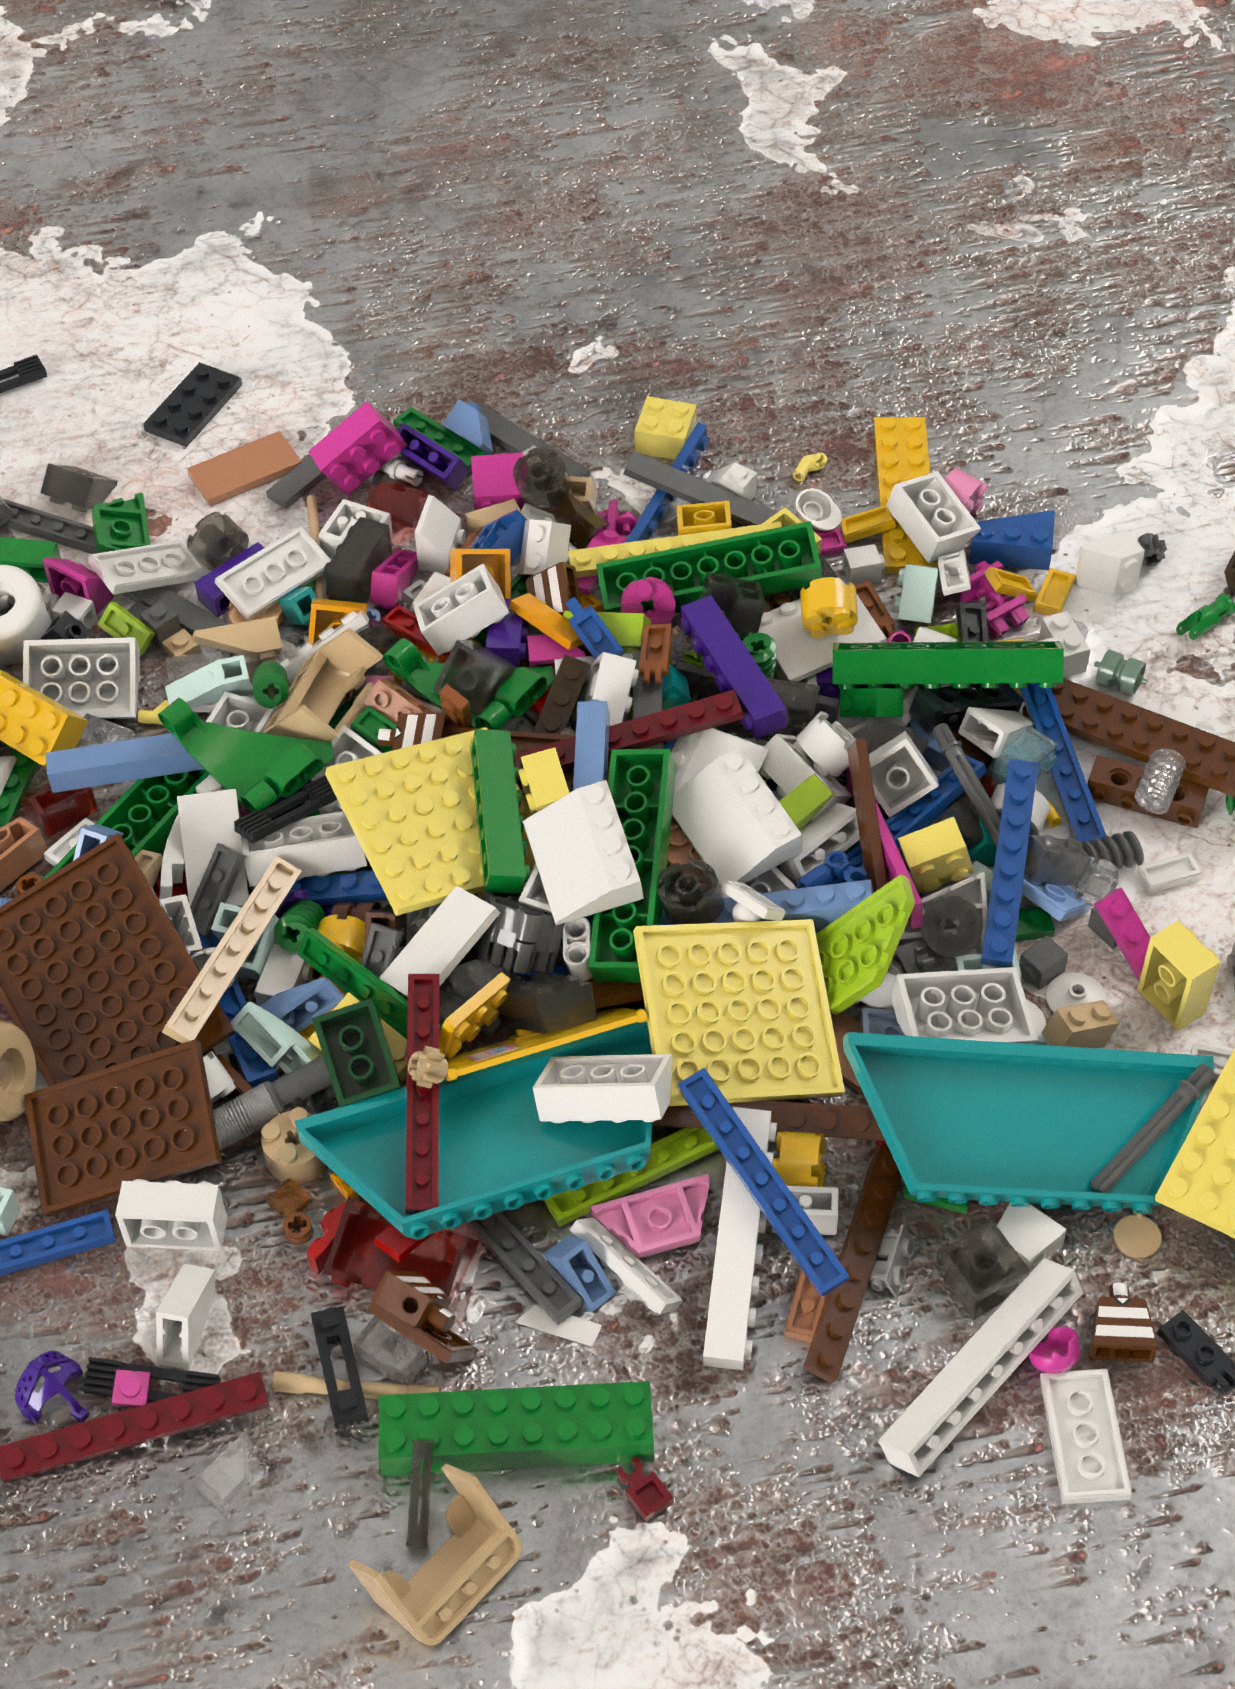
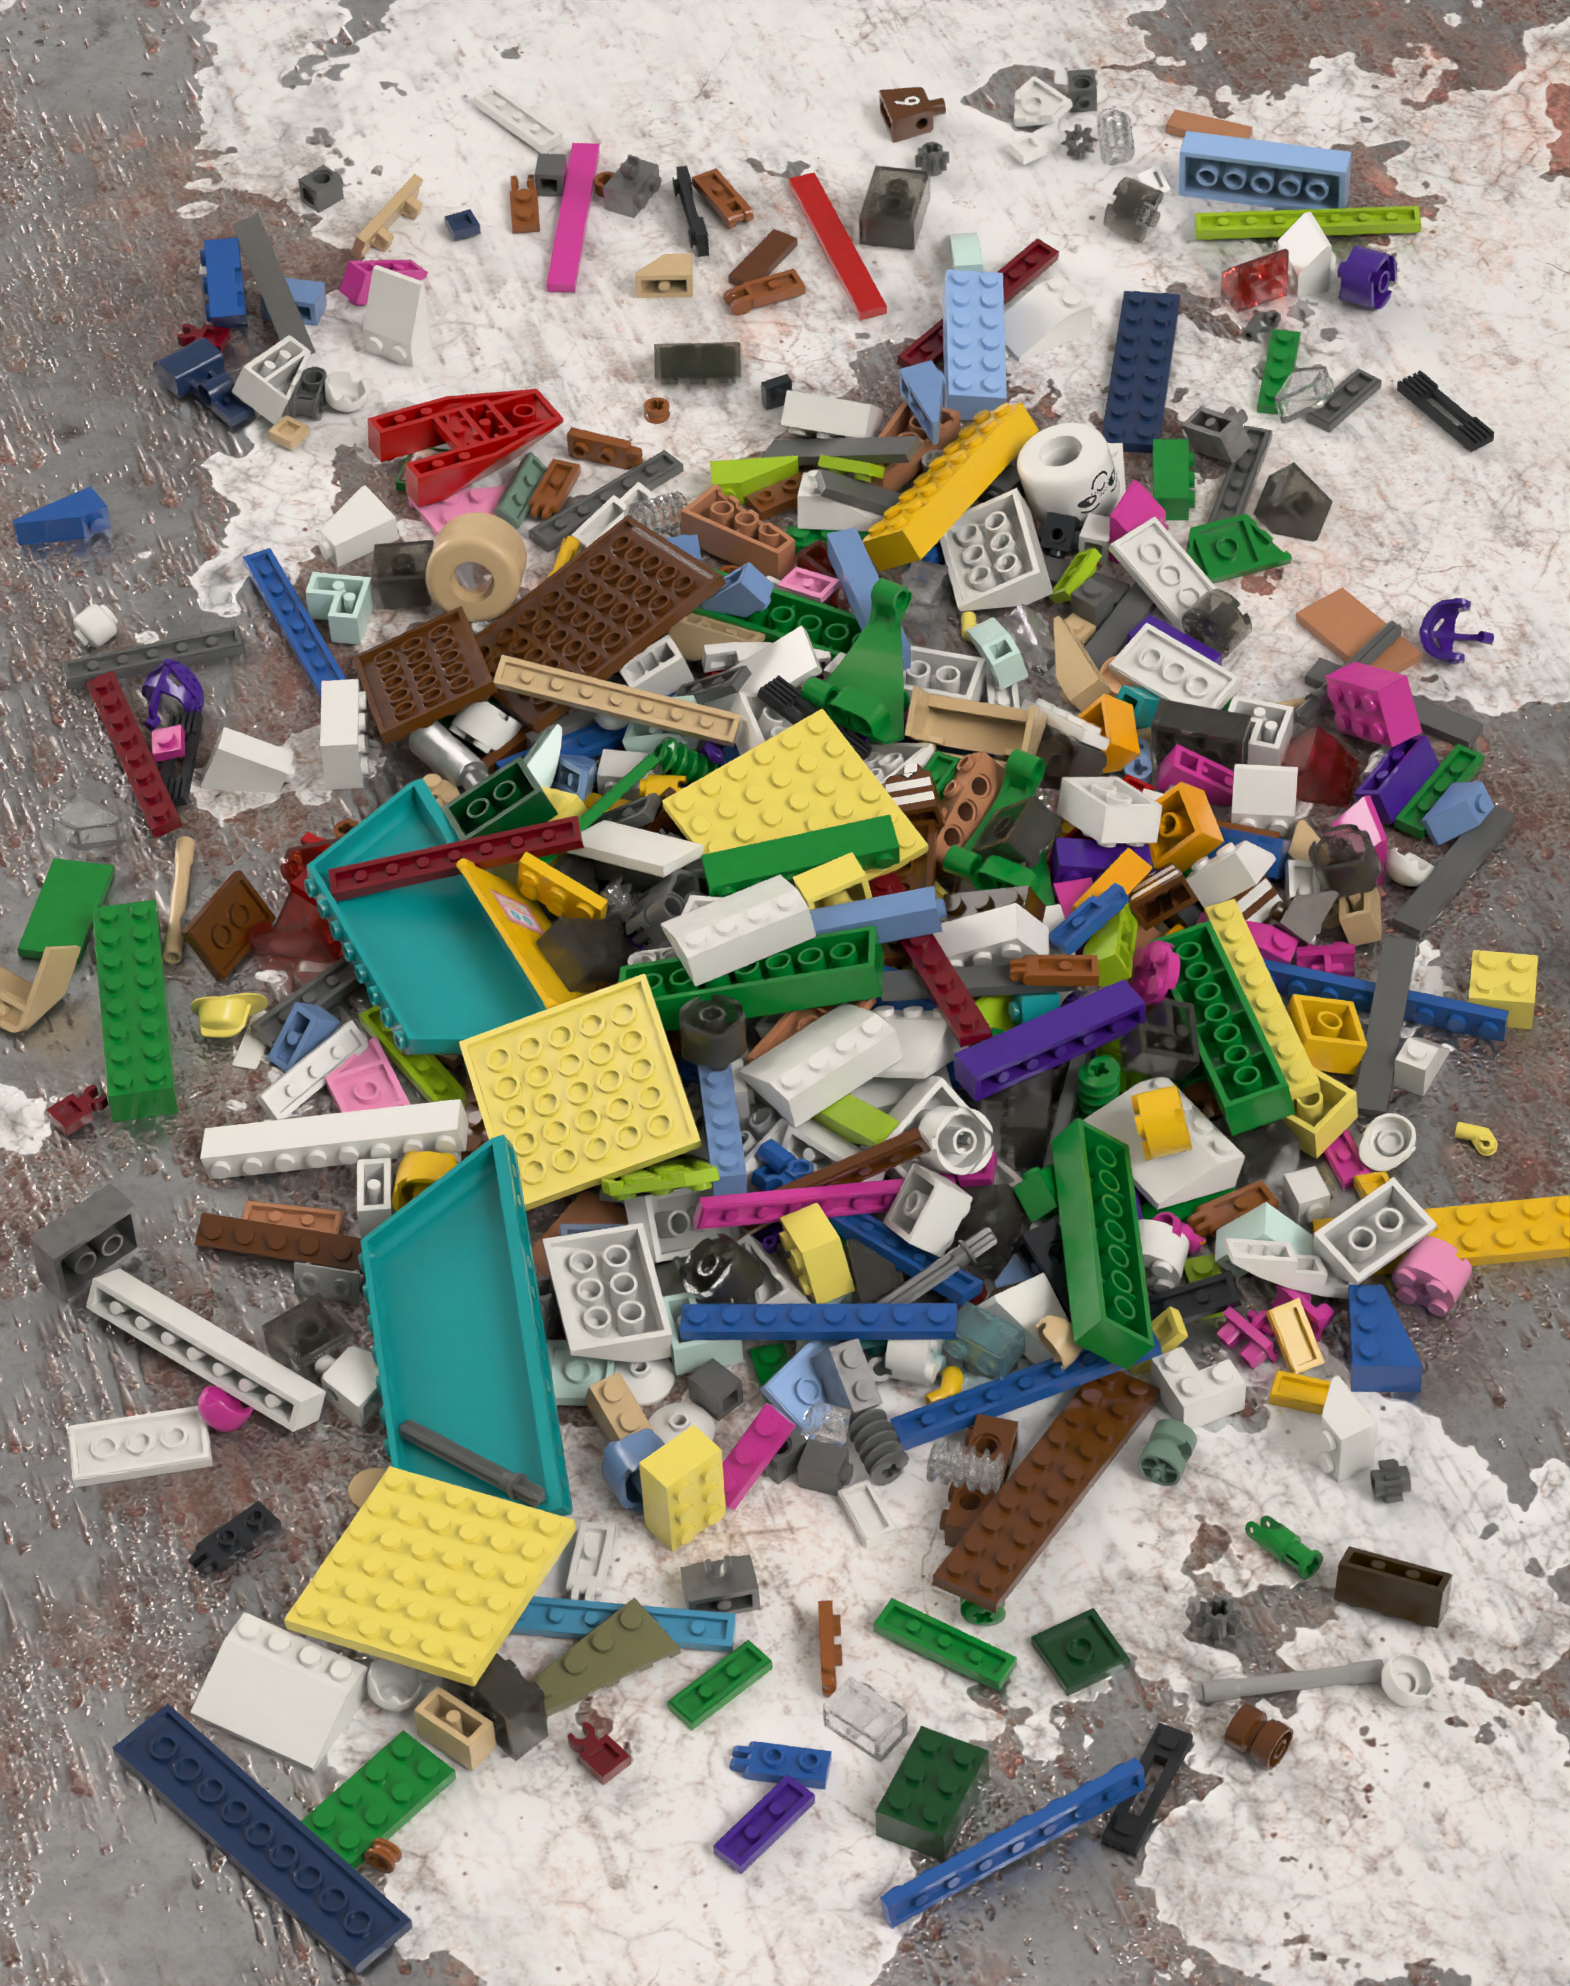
camera: 85 degrees right, 5 degrees down
black plate [143,362,242,447] -> none
green piece [252,661,289,709] -> none
black container [311,1306,369,1429] -> none
reddish brown torso [371,1271,456,1333] -> none
clear smoke pin [406,1439,435,1548] -> none
tan gear [408,1046,448,1088] -> none
dark orange plate [439,684,473,728] -> none
white slope [533,1054,673,1124] -> none
blue plate [677,1068,850,1298] -> none
white tile [721,881,786,922] -> none
reddish brown torso [1089,1283,1158,1362] -> none
none -> green tile [17,858,115,964]
none -> flat silver brick [29,1183,144,1303]
none -> light yellow piece [190,993,268,1038]
none -> medium blue brick [601,1428,665,1513]
none -> bright pink slope [777,567,841,604]
none -> dark grey brick [797,1439,854,1497]
none -> tan hair [1035,1315,1082,1370]
none -> dark grey axle [1294,621,1402,726]
none -> dark purple helmet [1419,598,1494,664]

